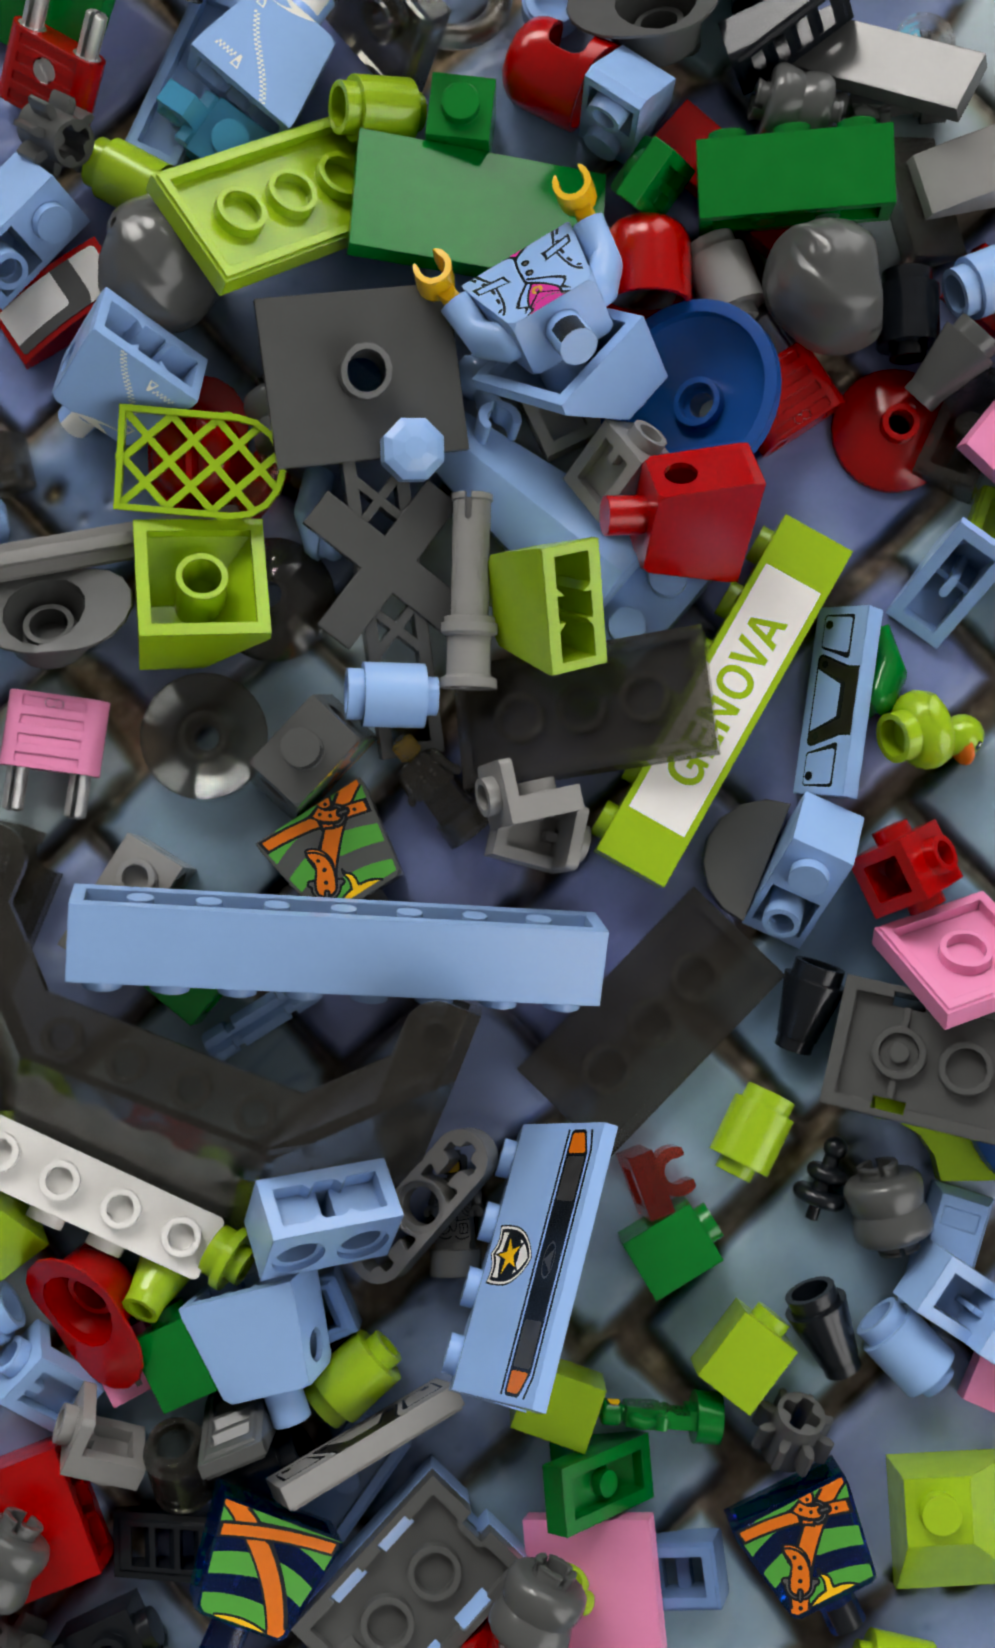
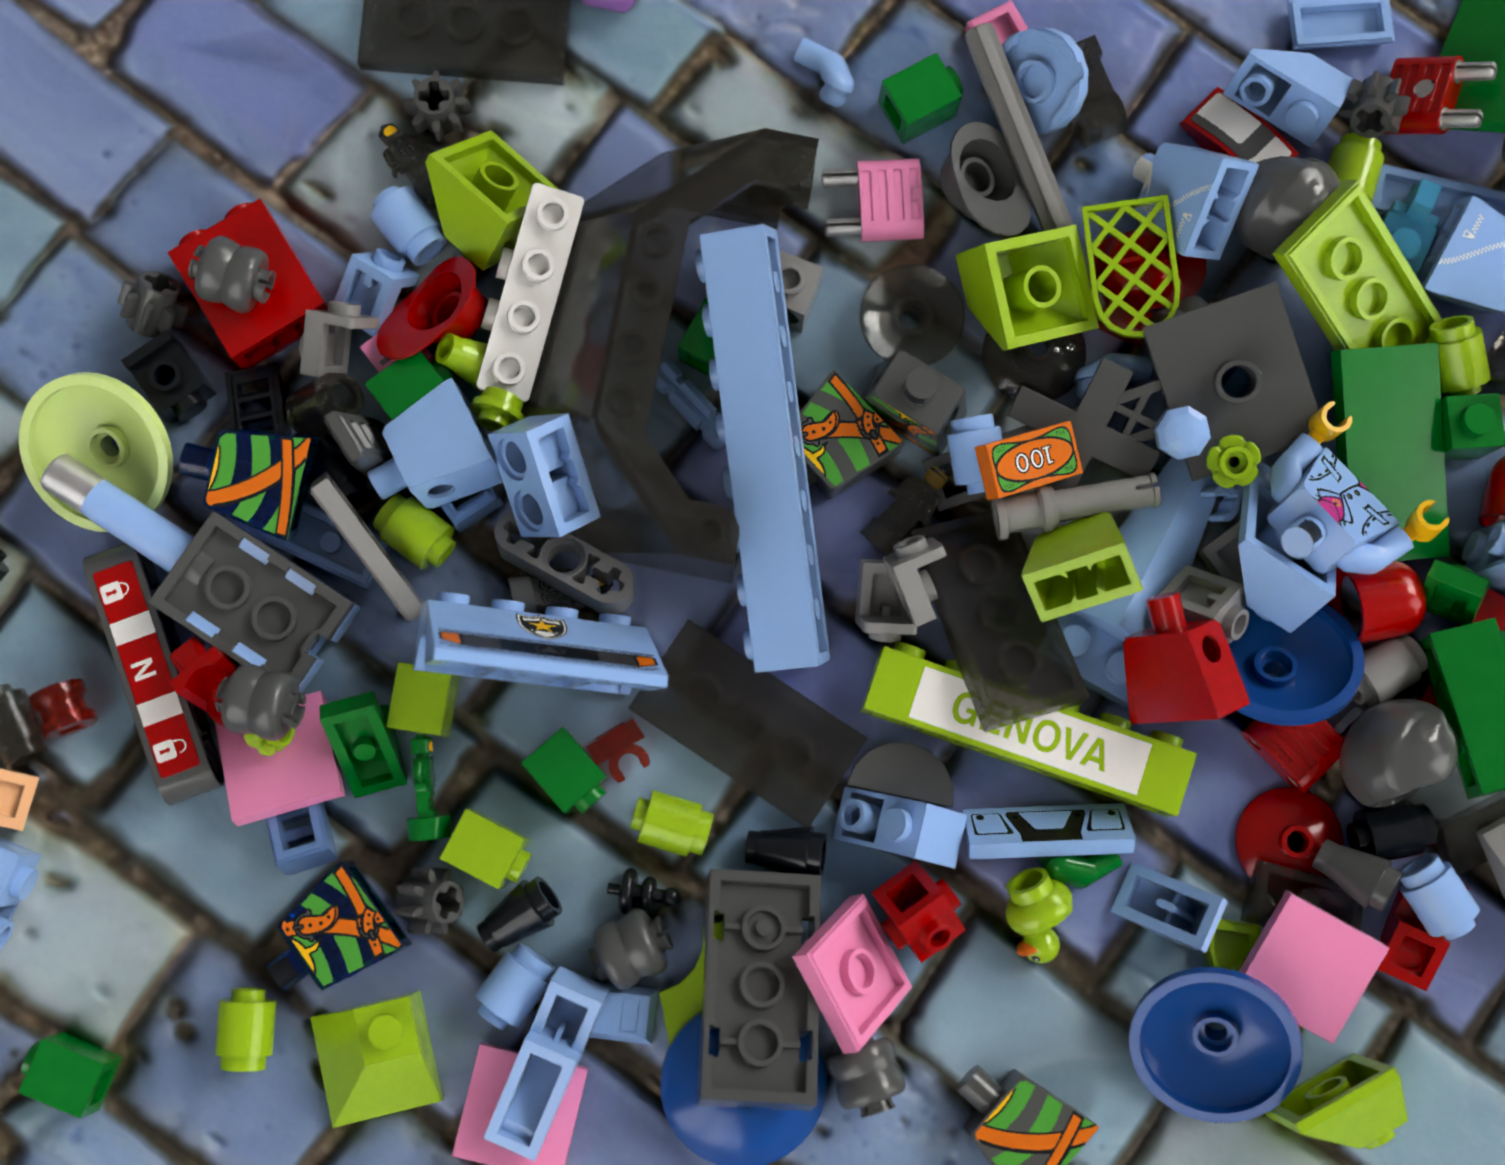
camera: 75 degrees right, 5 degrees down
none -> orange tile [974,420,1083,500]
none -> lime plate [1206,435,1261,489]

